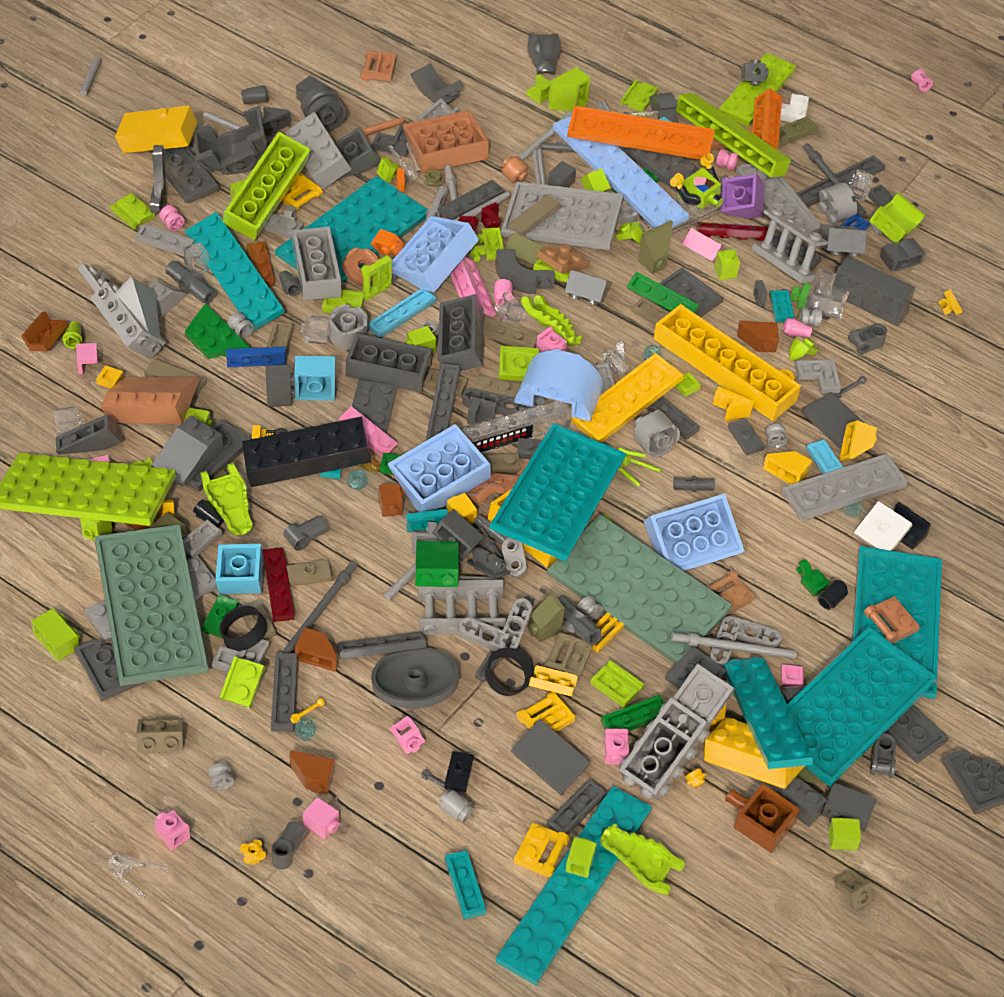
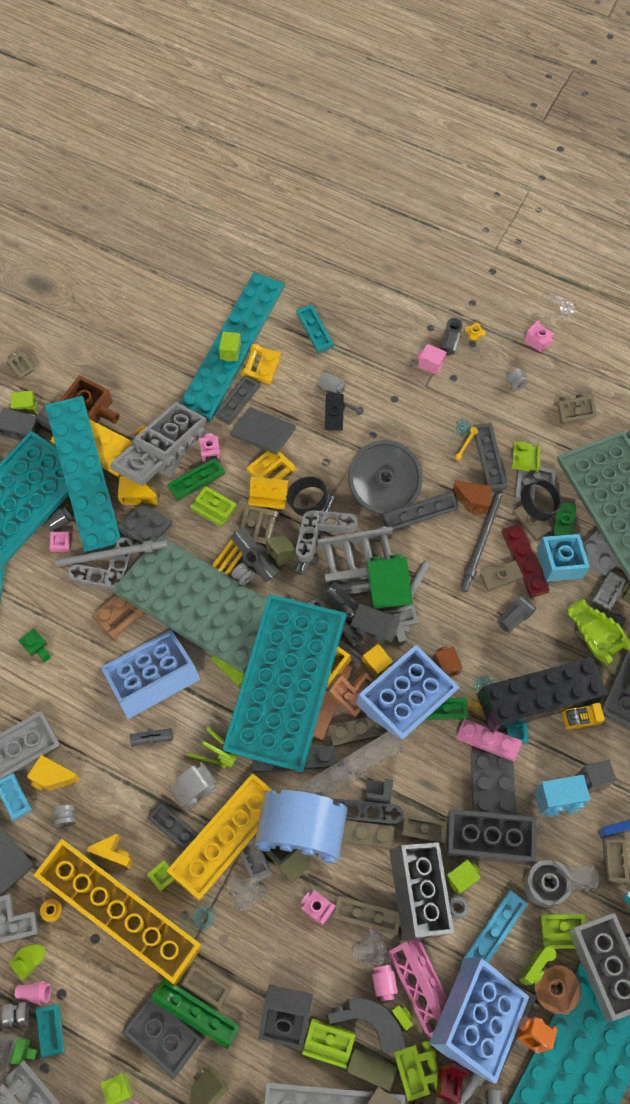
camera: 175 degrees right, 15 degrees up
dark orange slope [290,750,335,794] -> none
bright pink brick [390,716,425,754] -> none
teal plate [406,509,448,532] -> none
dark grey tile [425,363,460,441] -> none
lime plate [499,346,539,381] -> none
lime animal [521,295,583,346] -> none
medium nougat plate [537,244,590,273] -> none
lime animal [600,824,685,895] -> none
dark grey plate [728,418,765,456] -> none
dark orange slope [737,321,779,352] -> none
dark grey tile [753,280,768,307] -> none
black brick [818,580,848,610] -> none
none -> lime plate [390,1005,413,1031]

